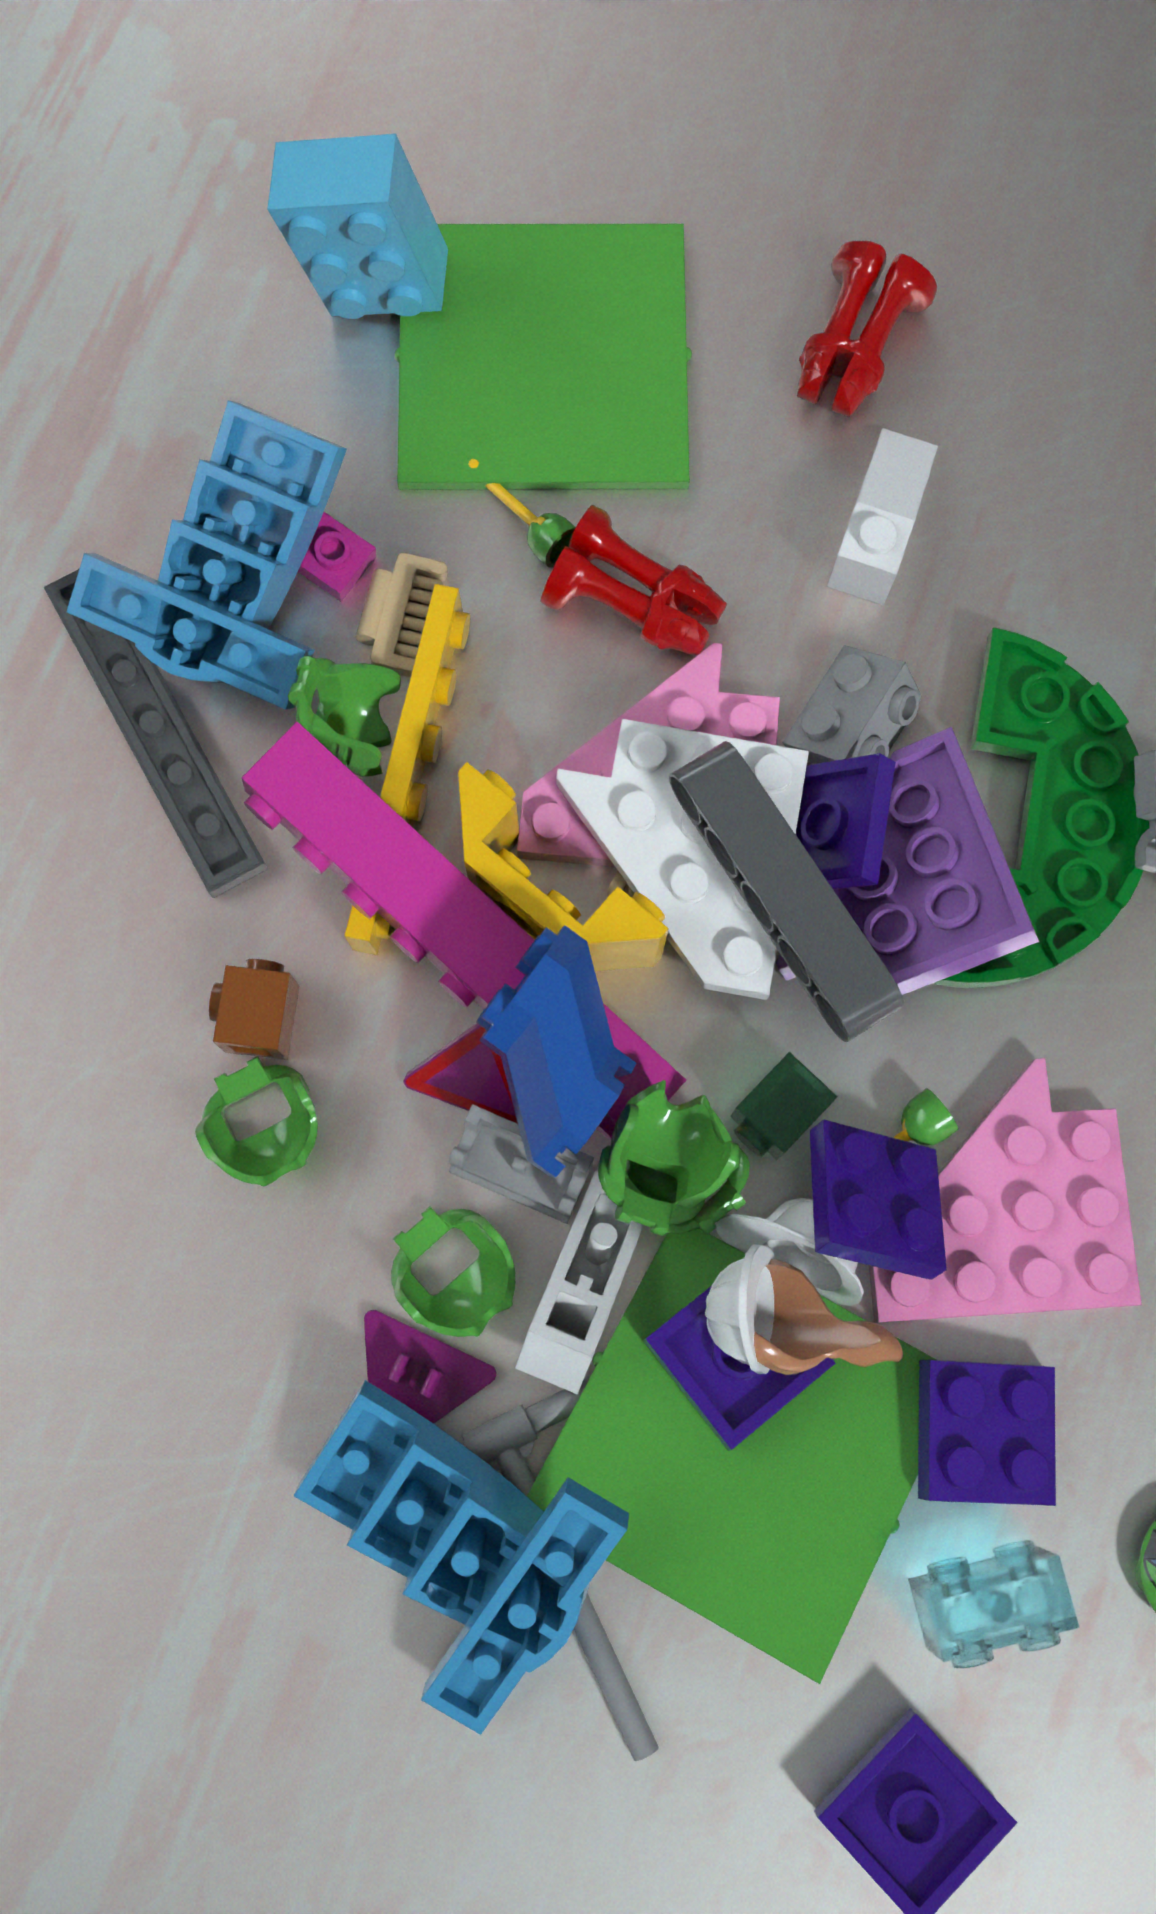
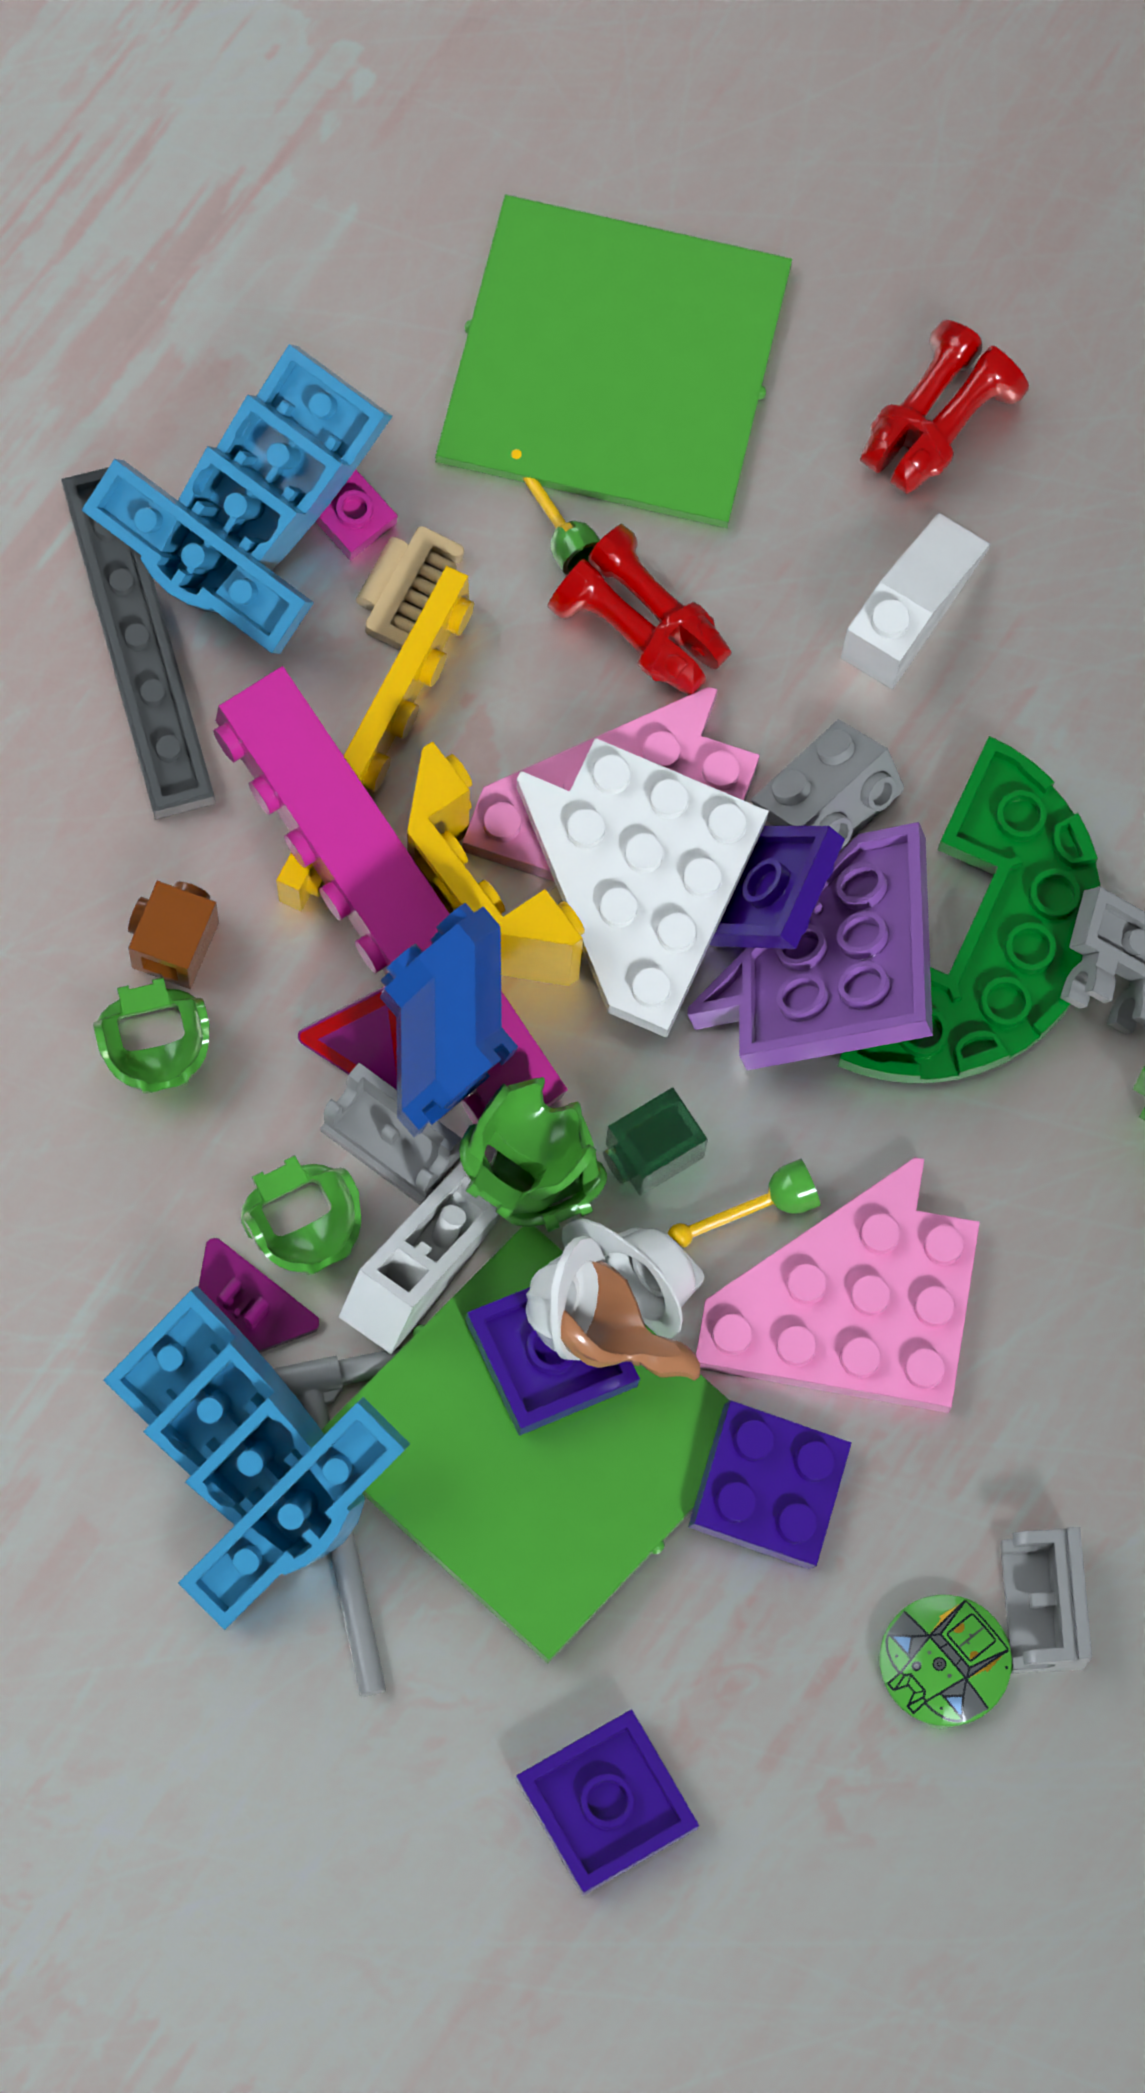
camera: 10 degrees right, 5 degrees down
medium azure brick [267,134,448,319] -> none
bright green helmet [288,656,401,777] -> none
dark grey beam [669,741,904,1042] -> none
dark purple plate [810,1119,947,1280] -> none
clear light blue brick [908,1540,1080,1668] -> none

